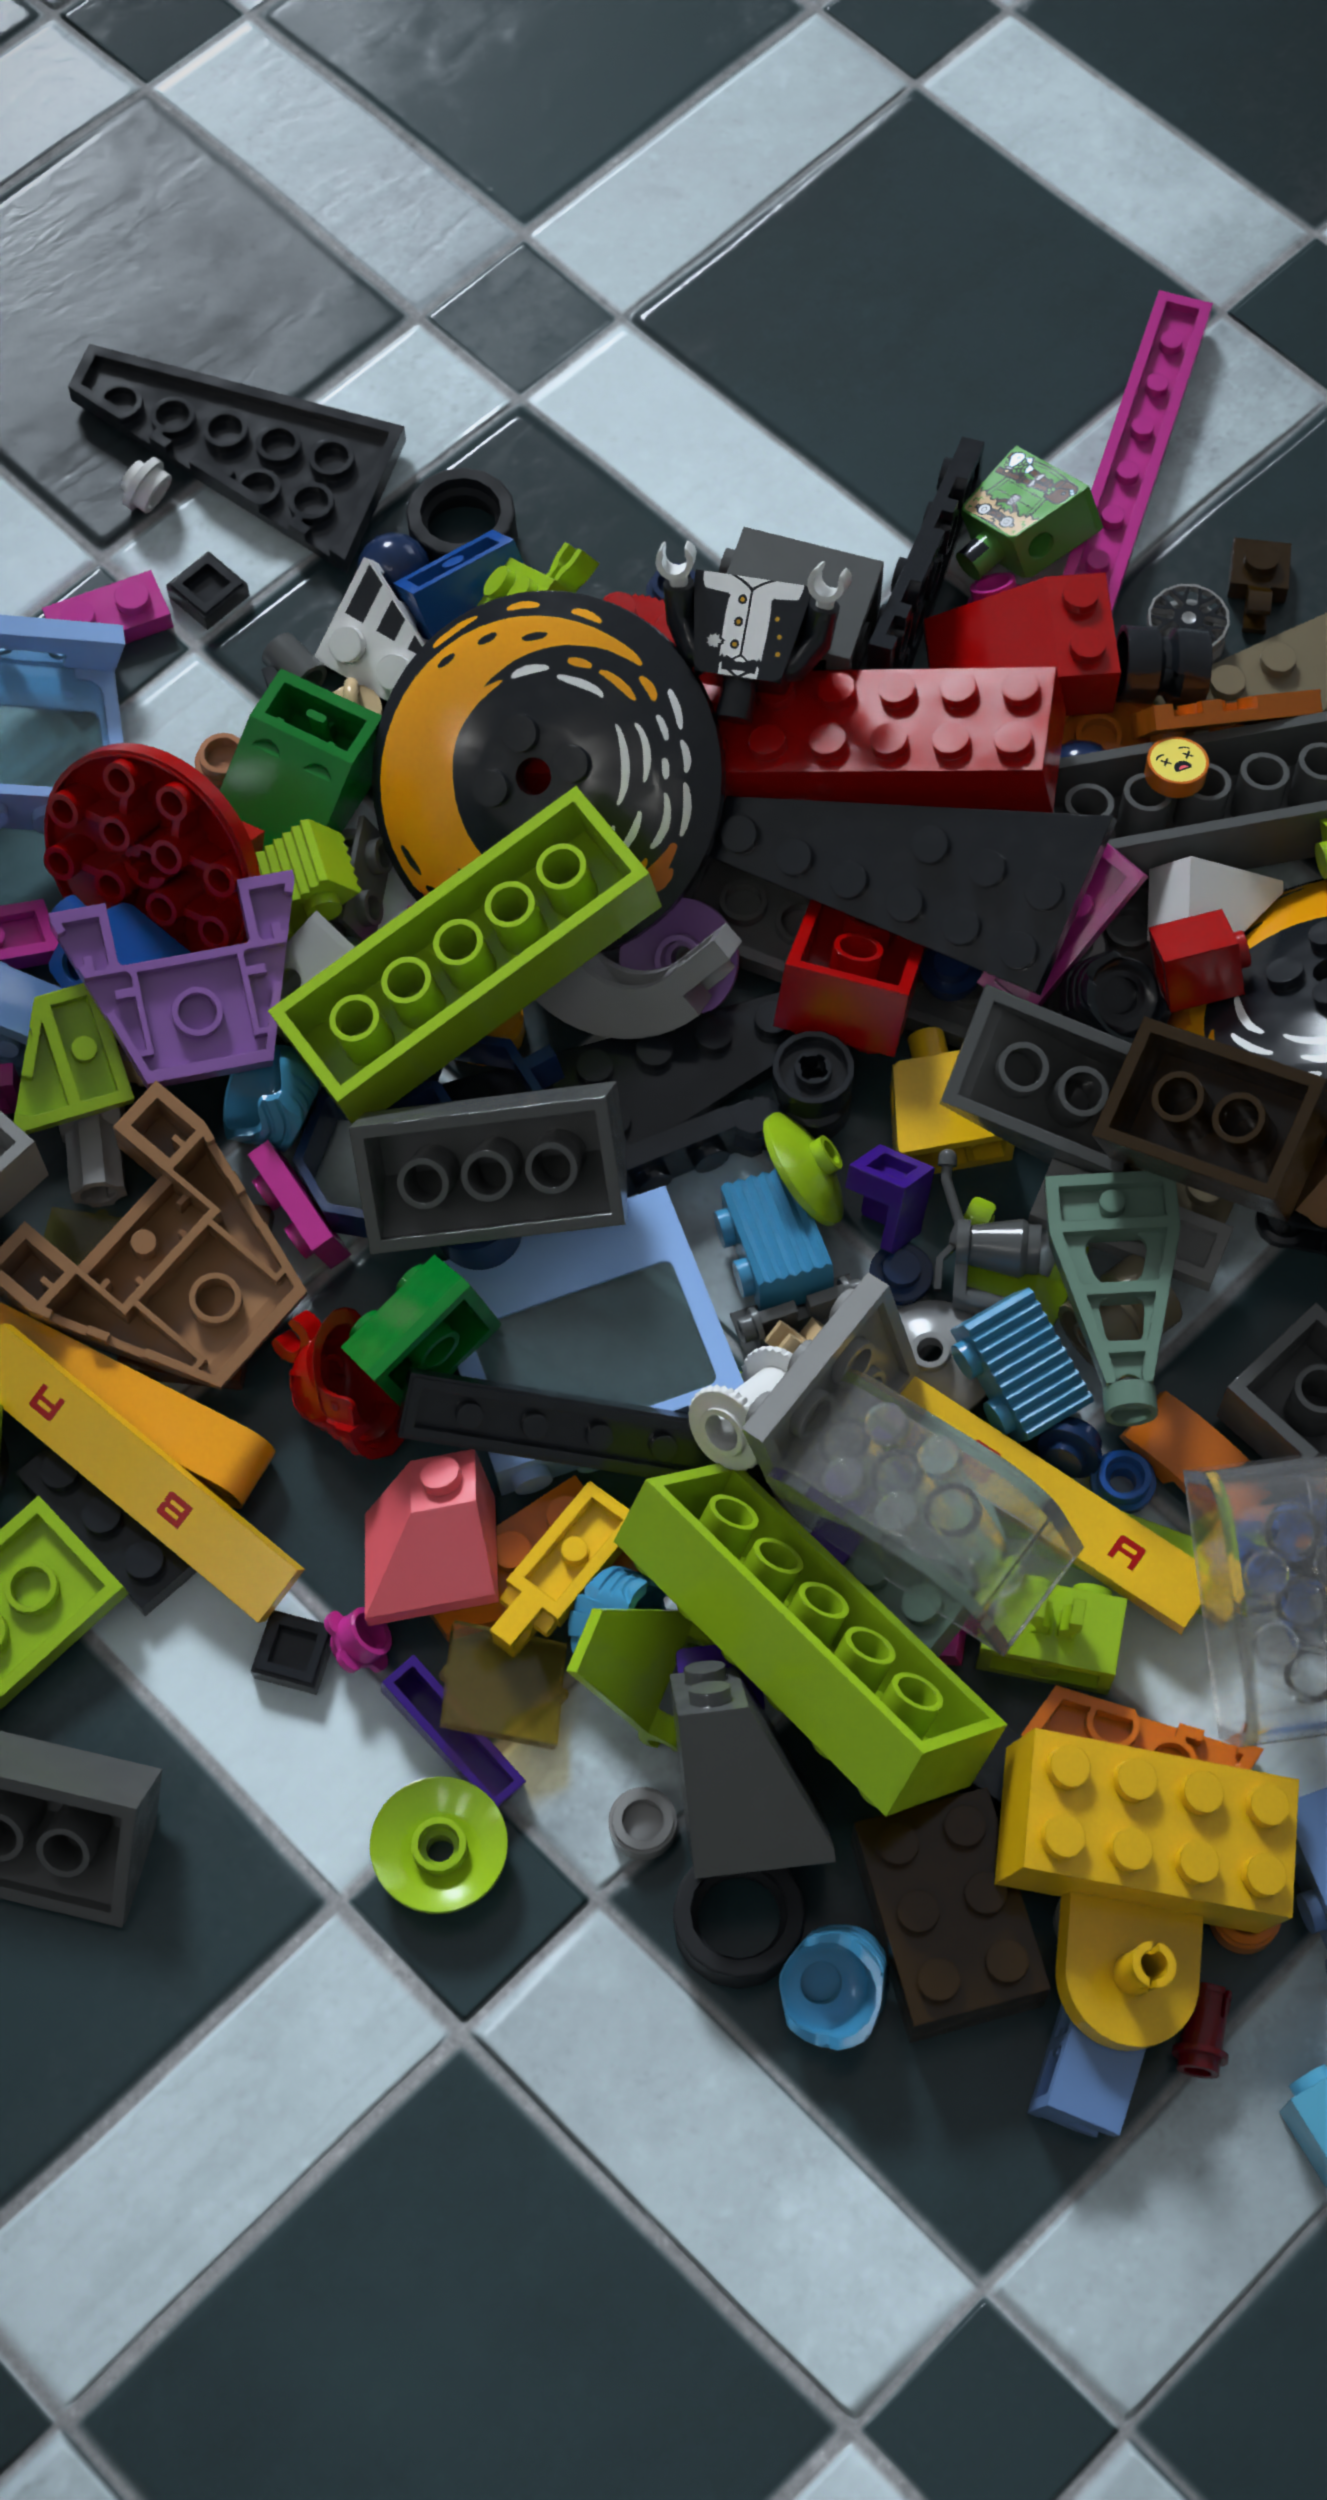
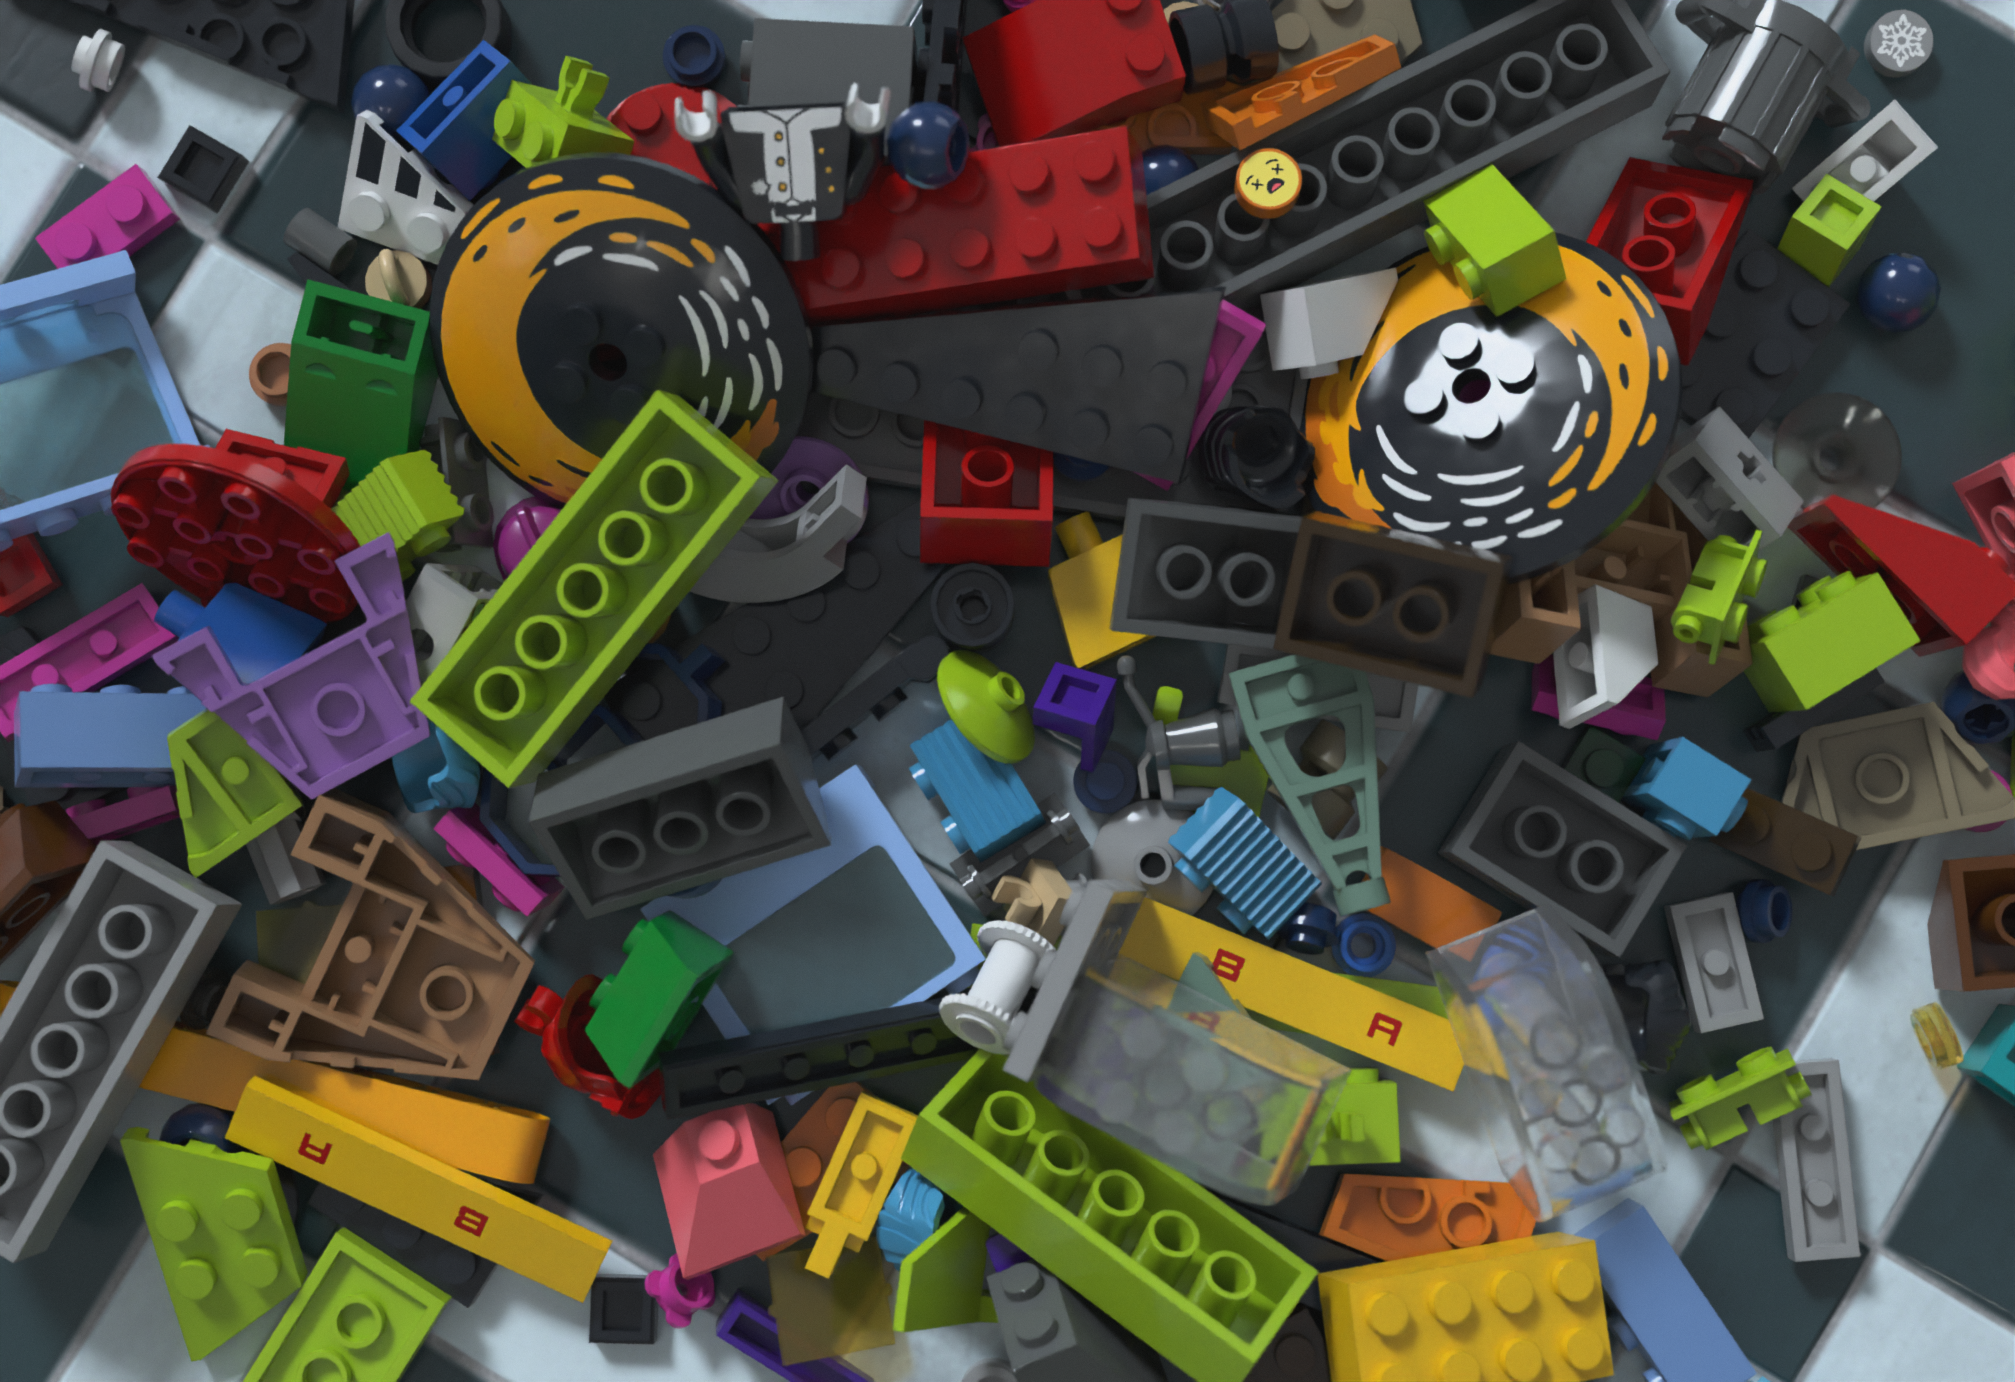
camera: 10 degrees left, 20 degrees up
red brick [1148,909,1251,1013] -> none
none -> dark blue piece [885,101,969,190]

